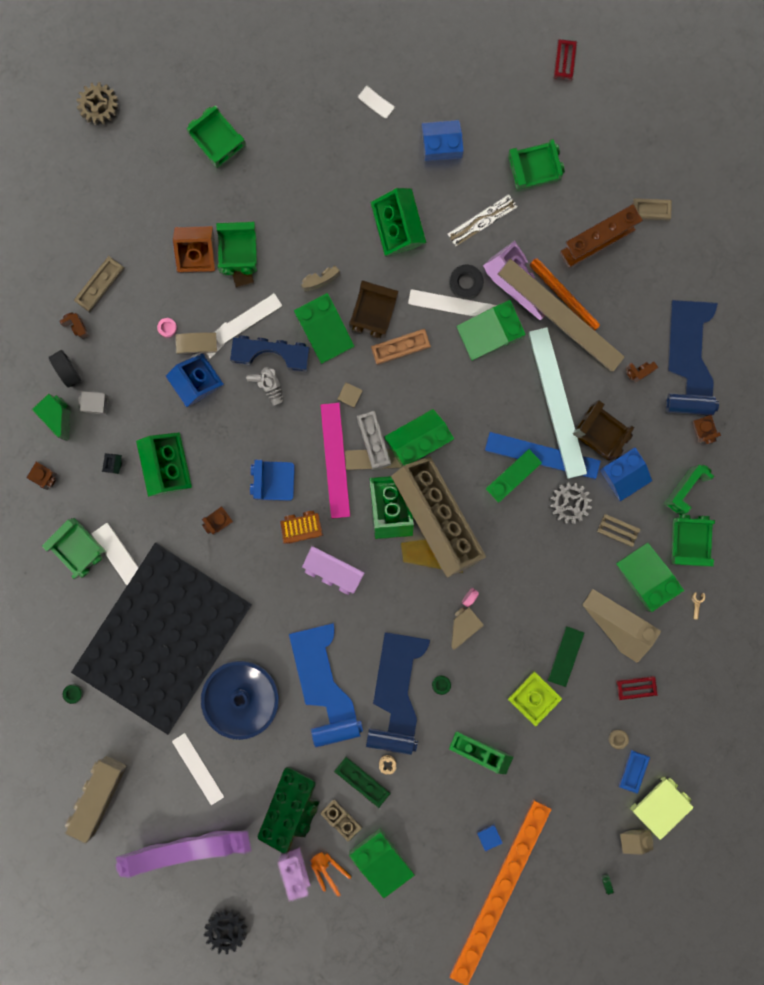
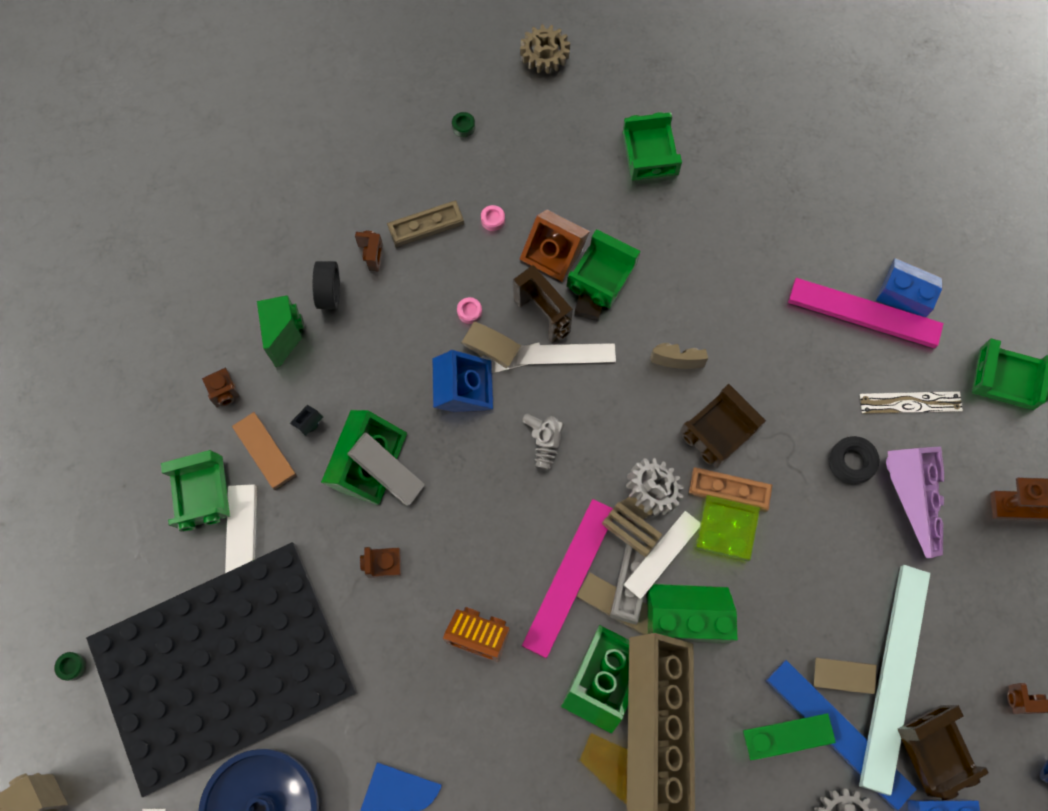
camera: 35 degrees right, 15 degrees down
light grey brick [78,392,109,415] -> none
dark blue arch [230,335,310,372] -> none
blue bracket [250,460,295,501] -> none
green slope [294,293,355,364] -> none
lavender slope [302,546,364,595] -> none
white sticker [358,86,394,118] -> none
green slope [370,188,427,256] -> none
white sticker [408,290,497,317] -> none
green slope [456,300,526,361] -> none
dark tan tile [497,259,625,372] -> none
orange axle [530,258,600,331] -> none
none -> medium nougat tile [232,412,297,490]
none -> light grey tile [347,433,425,506]
none -> dark green tile [452,112,476,137]
none -> bright pink tile [481,205,505,231]
none -> dark brown panel [513,265,573,343]
none -> dark tan tile [602,502,662,557]
none -> white sticker [624,511,702,599]
none -> light grey gear [626,458,684,516]
none -> clear neon green plate [695,495,760,562]
none -> dark pink tile [788,278,944,349]
none -> dark tan slope [814,657,877,694]

